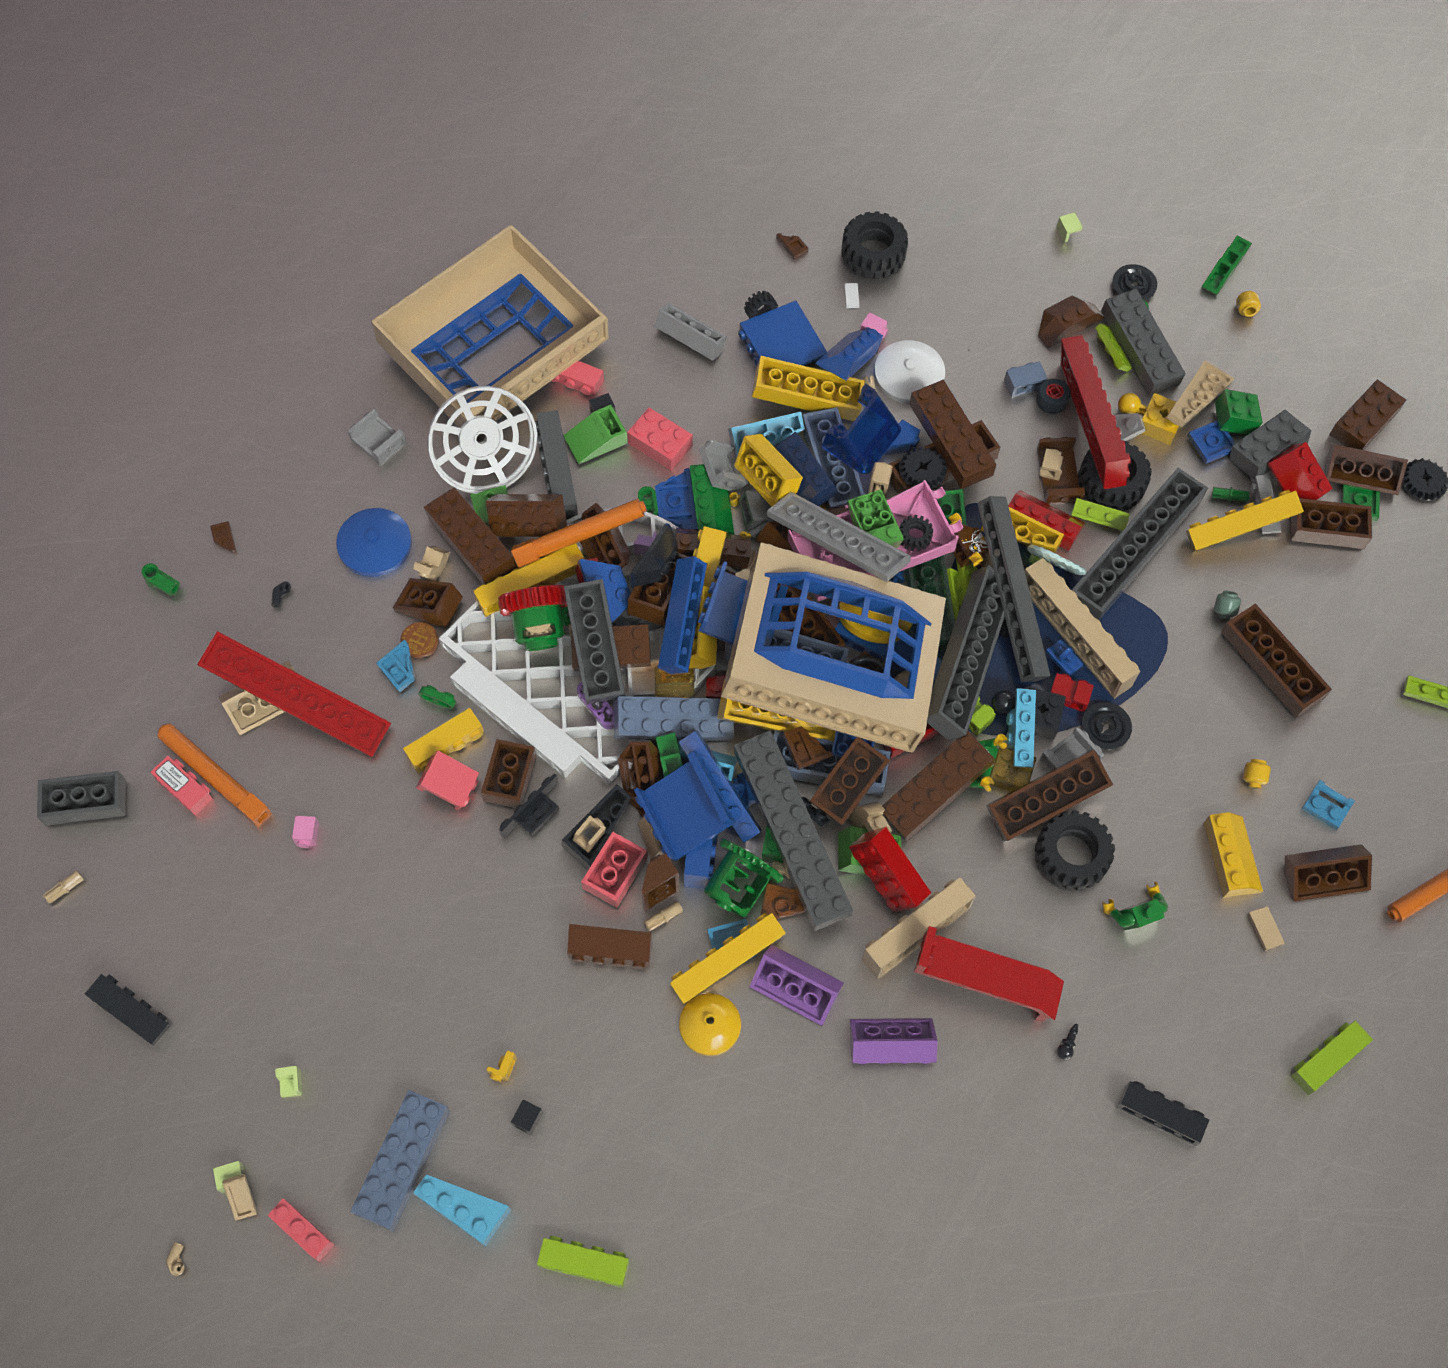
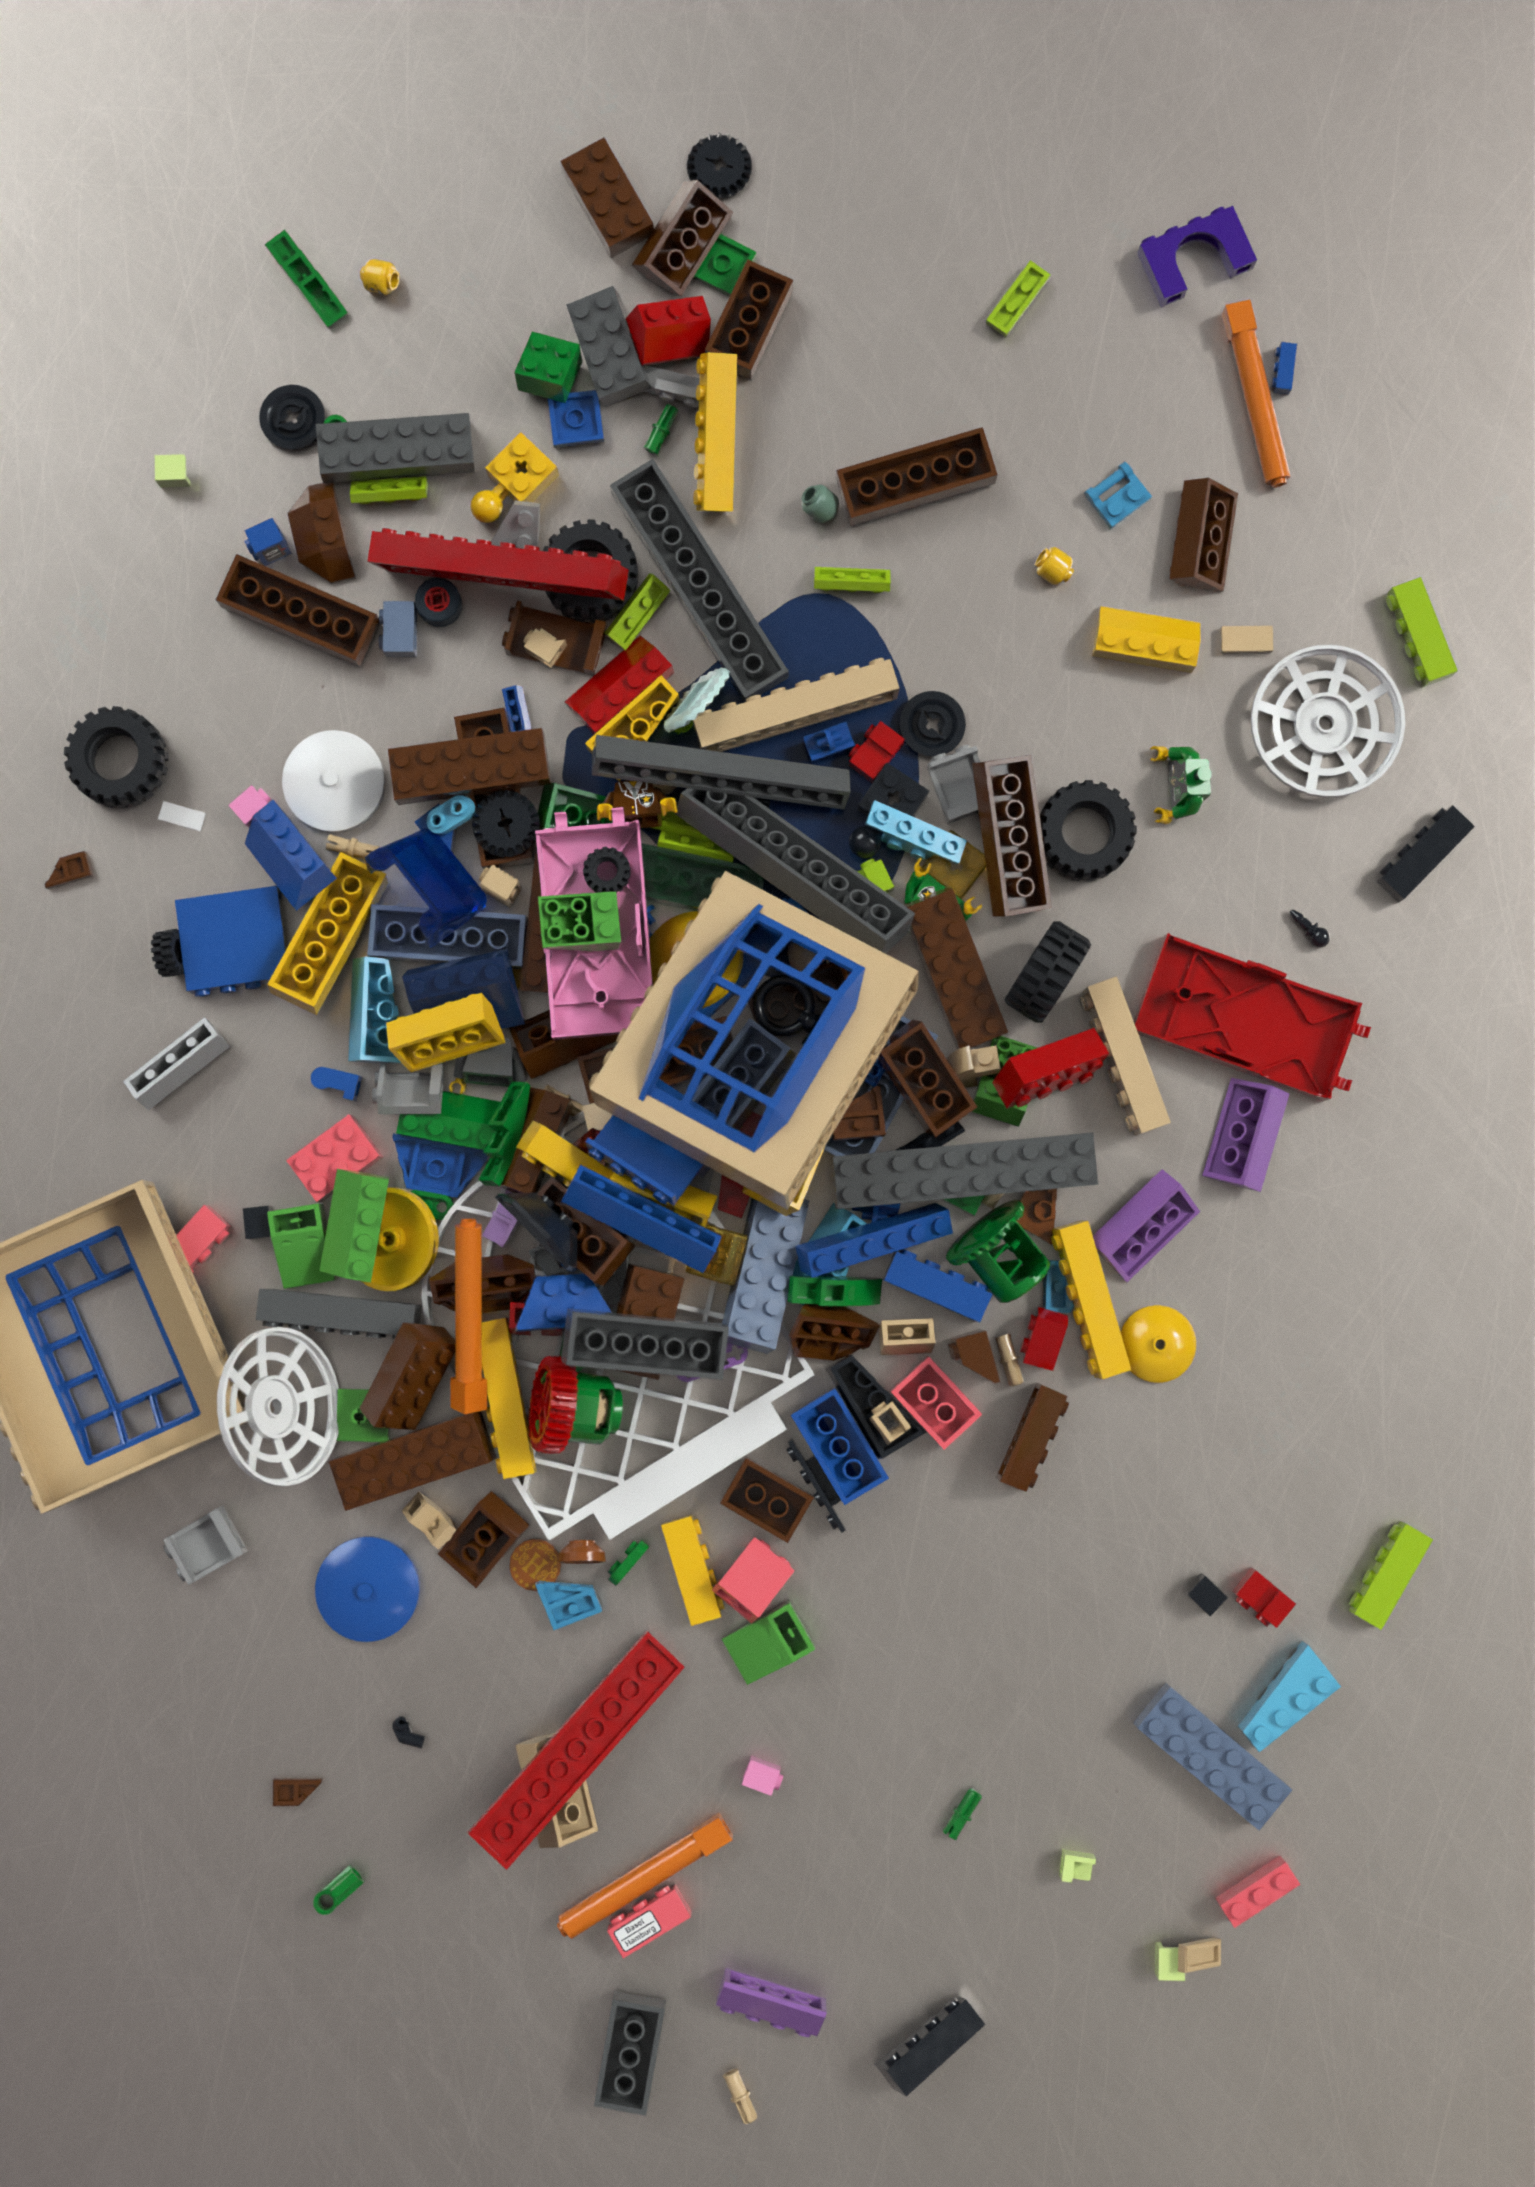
camera: 70 degrees left, 20 degrees up
tan arm [166,1242,185,1276] -> none
yellow bracket [486,1050,517,1082] -> none
blue panel [634,751,736,861] -> none
light grey plate [767,492,911,582] -> none
red panel [914,926,1064,1022] -> none
tan wing [1166,360,1235,427] -> none
none -> reddish brown brick [216,554,380,667]
none -> blue brick [244,518,292,566]
none -> blue leg [311,1067,363,1102]
none -> bright green slope [320,1168,389,1282]
none -> yellow dish [361,1187,439,1291]
none -> medium azure plate [427,795,475,835]
none -> green slope [478,1082,530,1187]
none -> blue piece [502,685,532,732]
none -> dark orange piece [558,1540,606,1564]
none -> medium lavender slope [716,1968,827,2037]
none -> bright green slope [722,1600,815,1685]
none -> blue slope [791,1387,889,1505]
none -> lime plate [814,567,891,593]
none -> green axle [942,1788,982,1840]
none -> black tyre [1005,921,1091,1023]
none -> red brick [1020,1307,1068,1371]
none -> red piece [1134,933,1371,1102]
none -> red brick [1232,1567,1296,1628]
none -> white dish [1251,645,1405,798]

